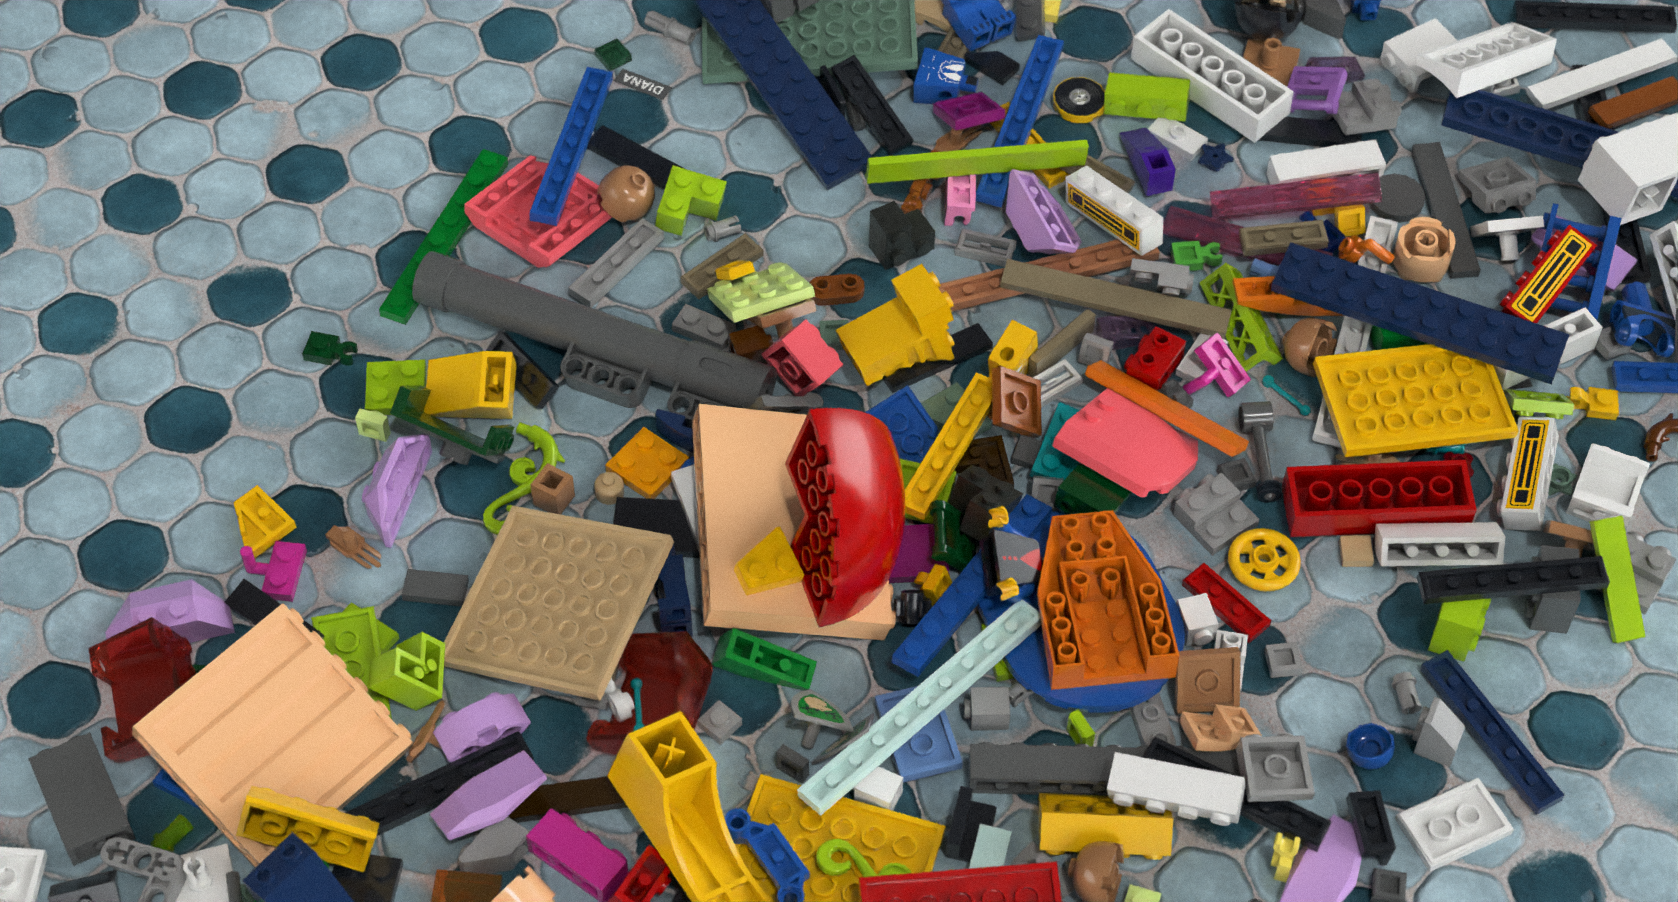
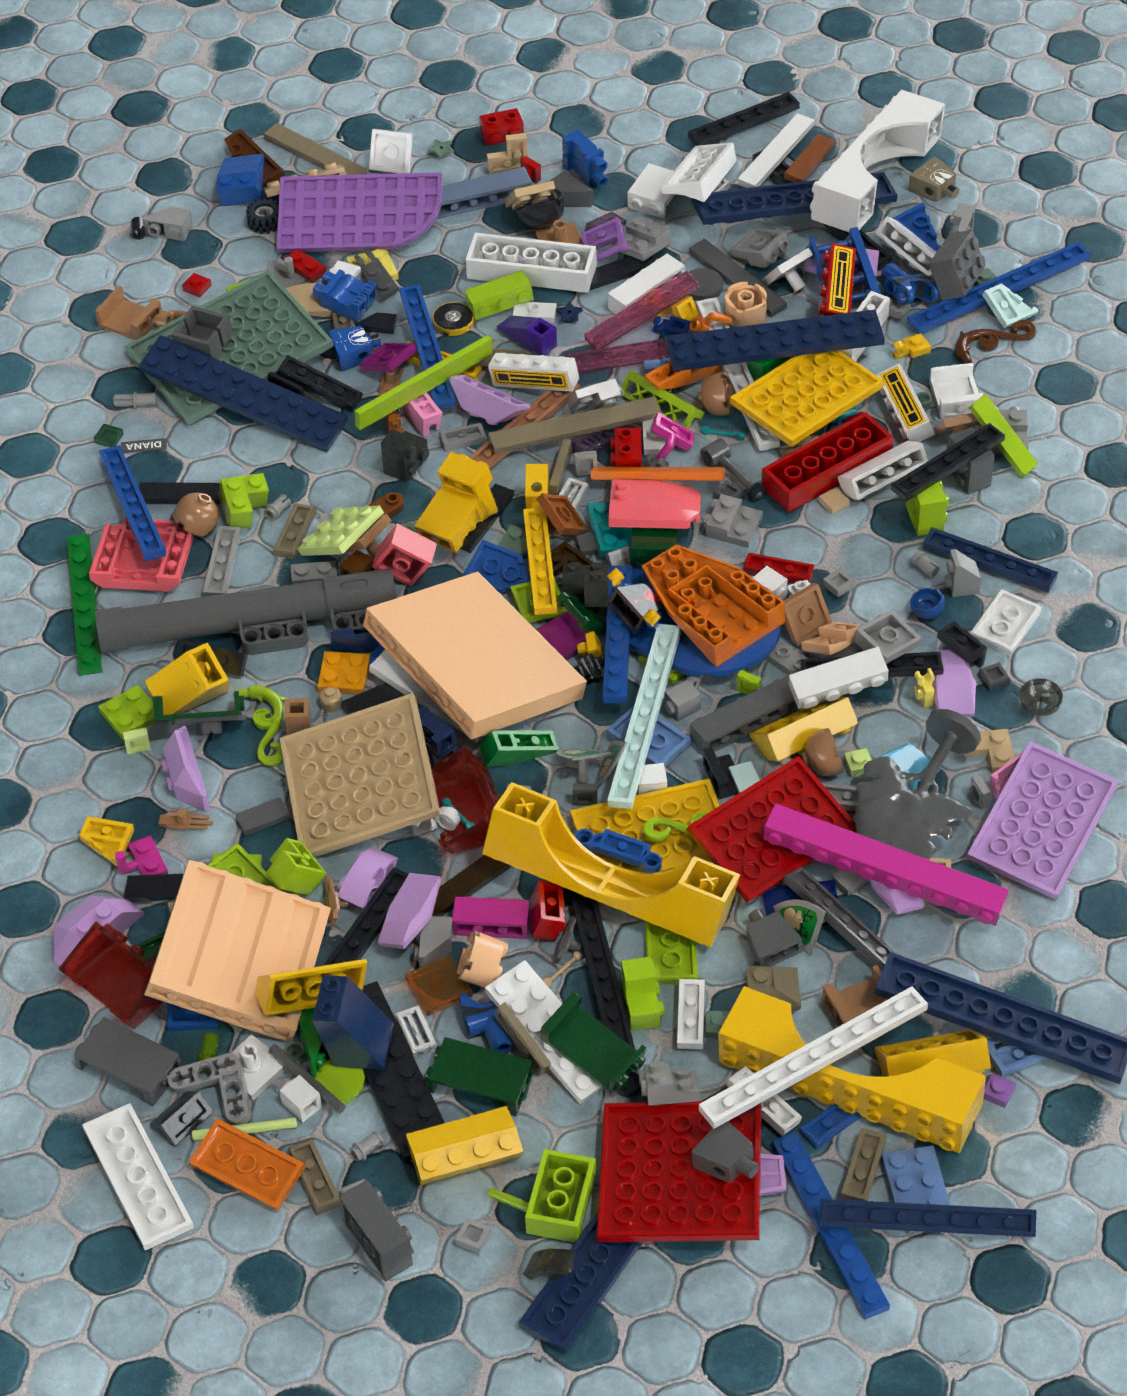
camera: 30 degrees left, 5 degrees down
dark green plate [302,331,358,366] -> none
yellow tile [715,260,755,281] -> none
yellow wing [734,526,804,596] -> none
dark grey hinge [747,392,824,415] -> none
red brick [785,408,905,627] -> none
bright green plate [1170,241,1223,271] -> none
yellow plate [1228,528,1301,591] -> none
dark tan tile [1238,220,1329,256] -> none
lime plate [1504,389,1574,419] -> none

